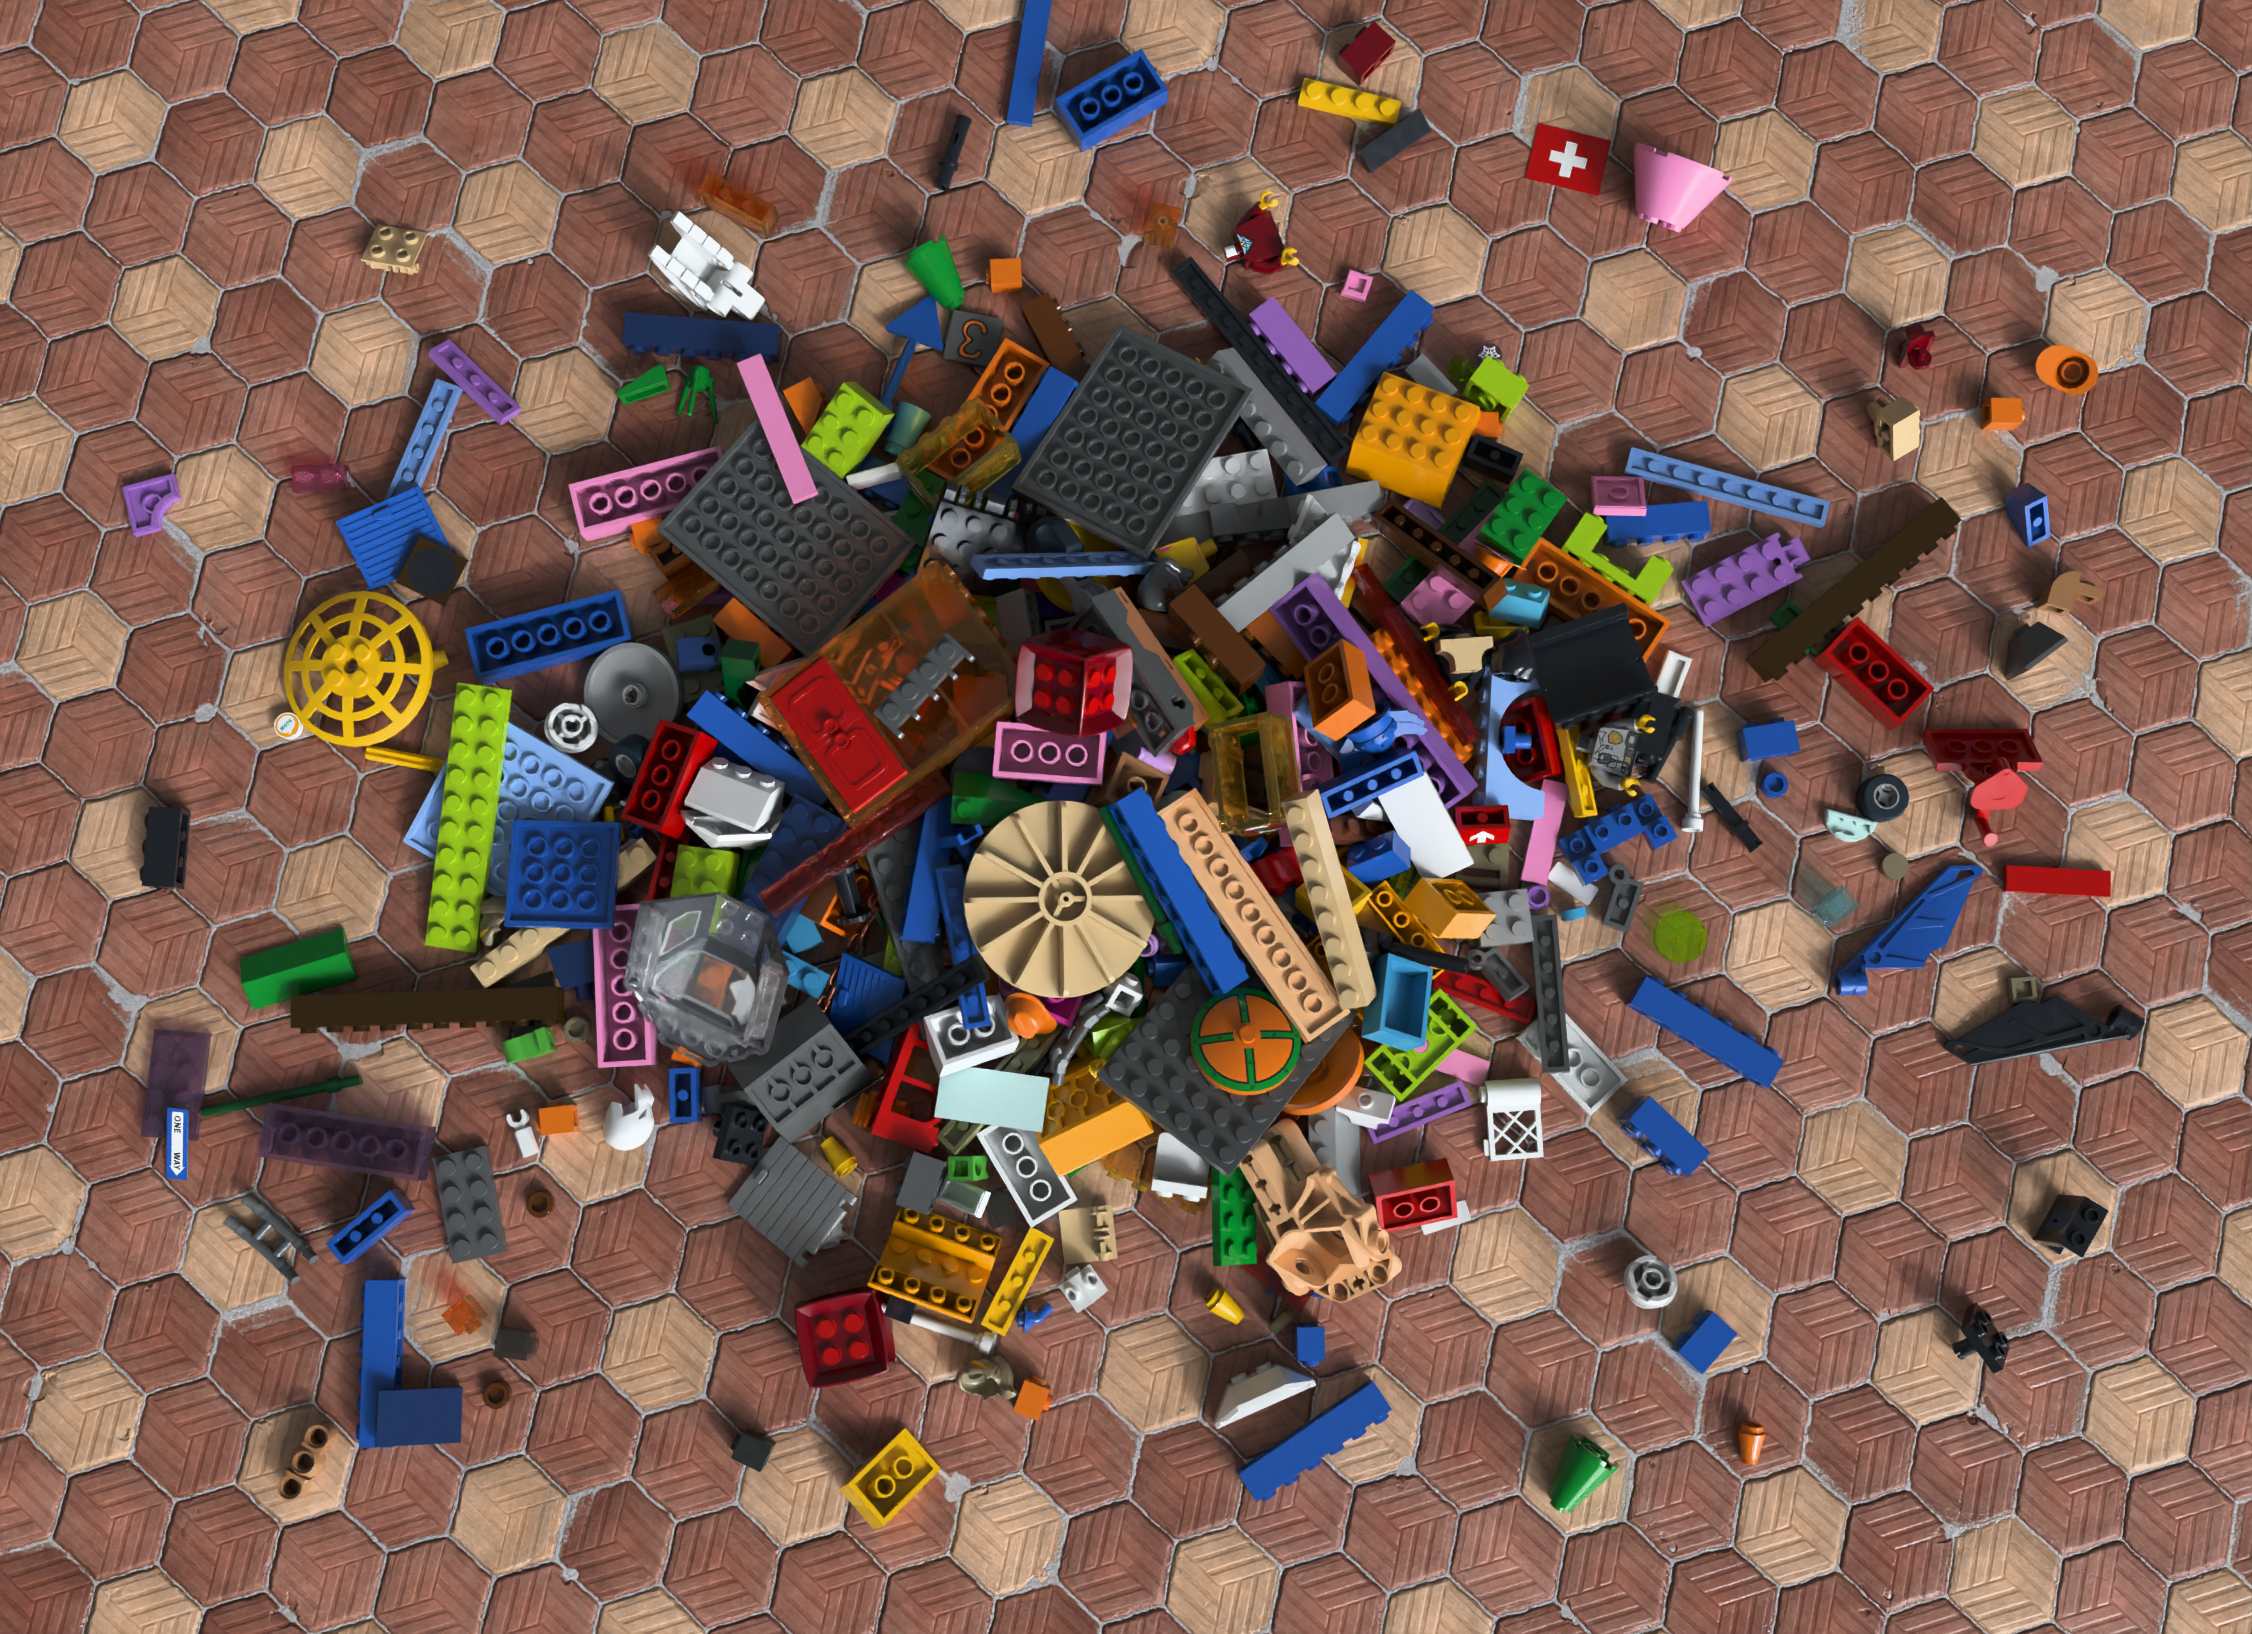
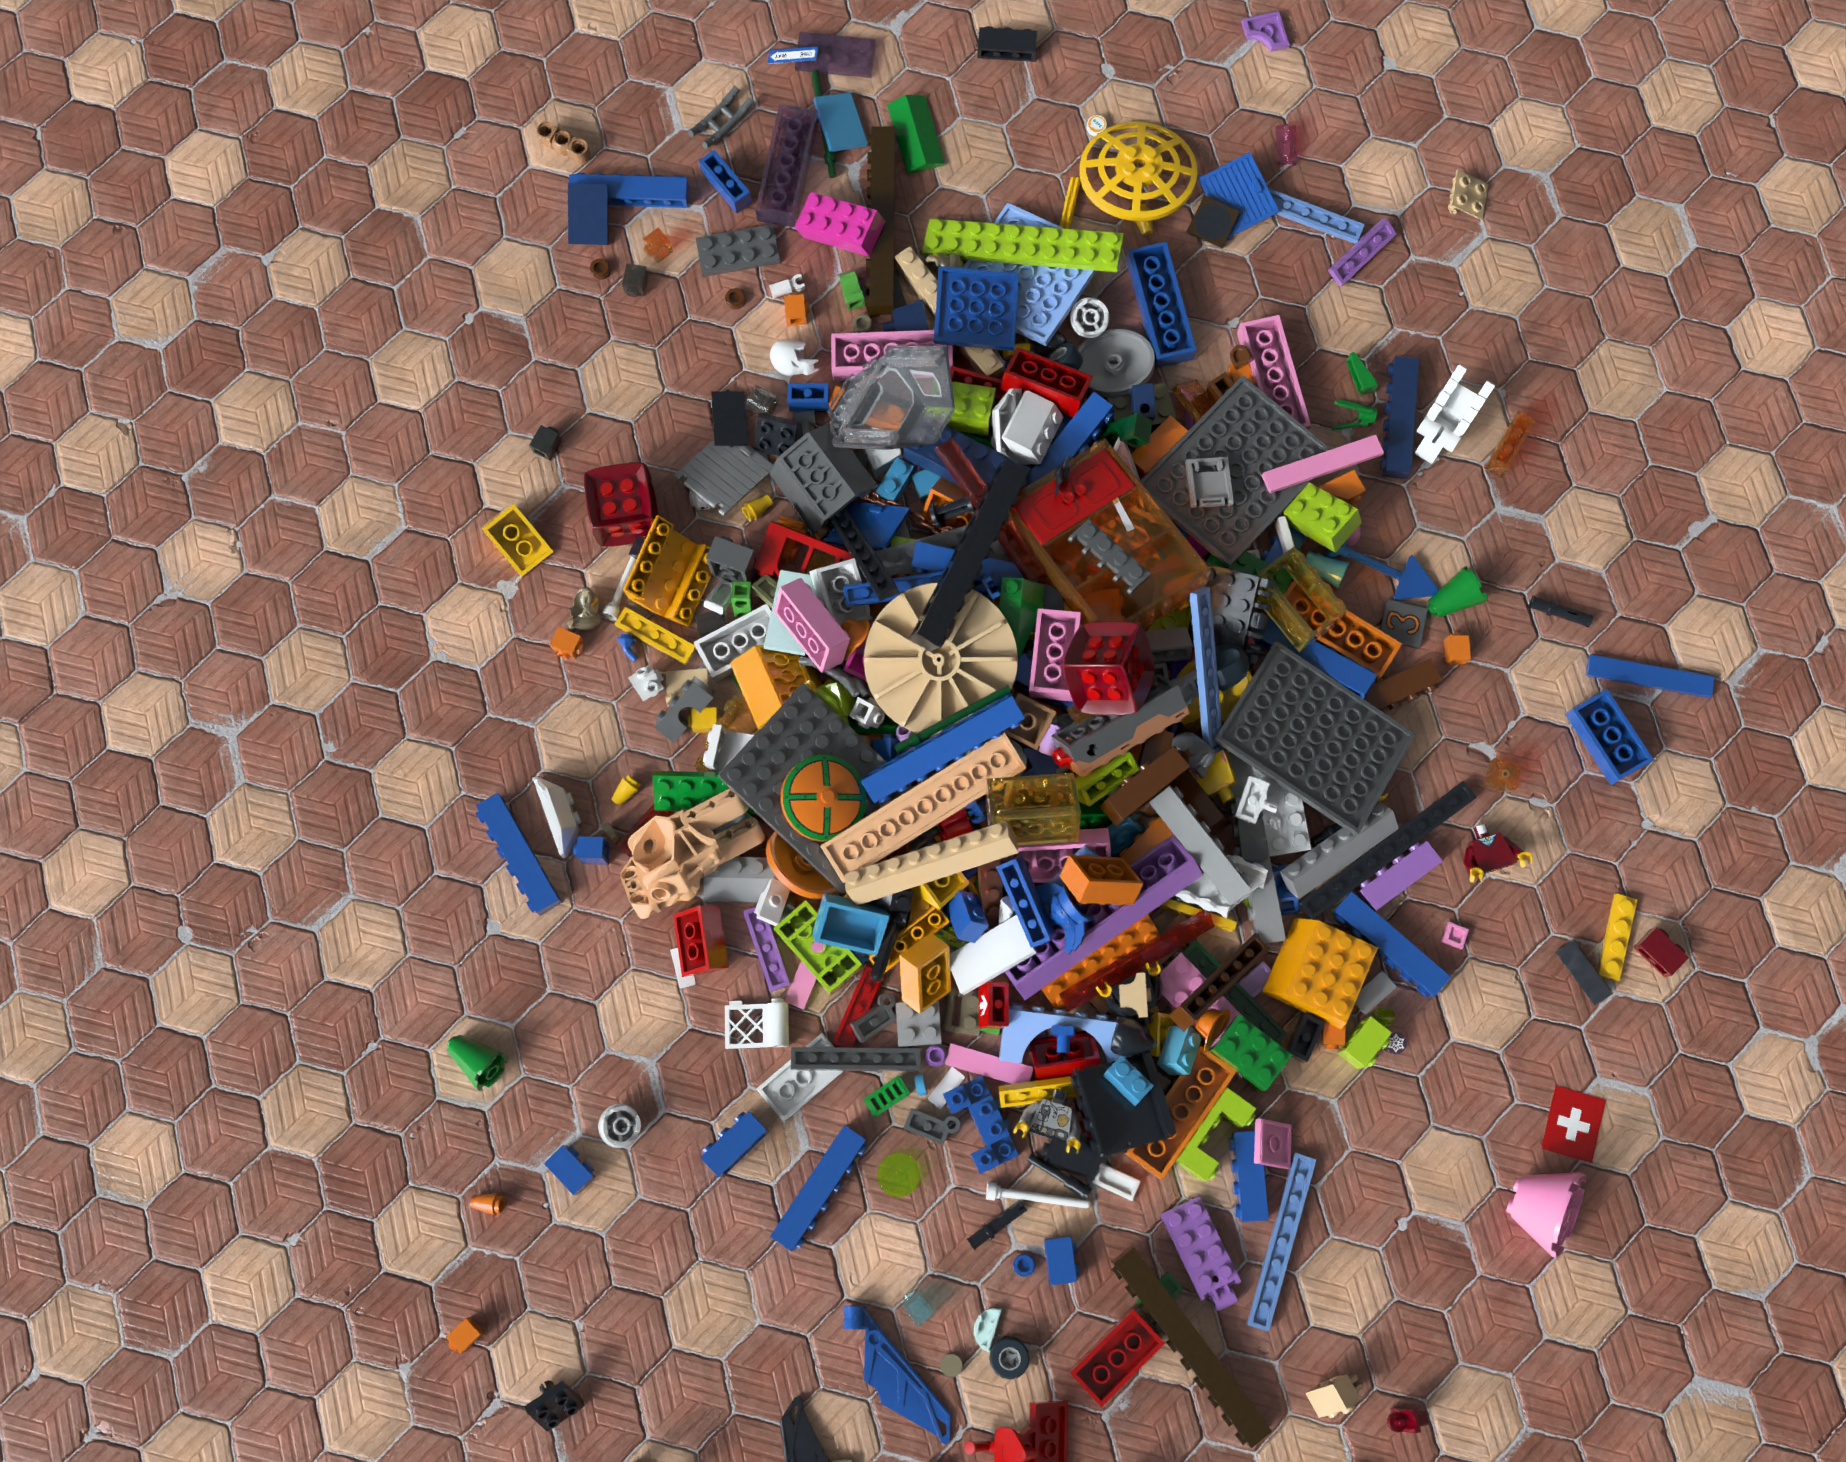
camera: 100 degrees right, 5 degrees down
none -> orange brick [446,1317,485,1354]
none -> dark grey arch [654,676,715,743]
none -> yellow brick [688,707,719,733]
none -> black piece [711,390,748,448]
none -> clear smoke piece [745,385,779,415]
none -> bright pink brick [774,578,850,673]
none -> dark pink brick [795,192,886,257]
none -> dark azure tile [813,92,867,152]
none -> green slope [863,1075,910,1118]
none -> black brick [909,458,1029,652]
none -> black plate [1054,455,1071,496]
none -> dark azure brick [1103,1055,1154,1106]
none -> white sticker [1113,499,1135,532]
none -> light grey container [1185,457,1233,508]
none -> reddish brown tile [1230,345,1254,370]
none -> white plate [1234,776,1278,824]

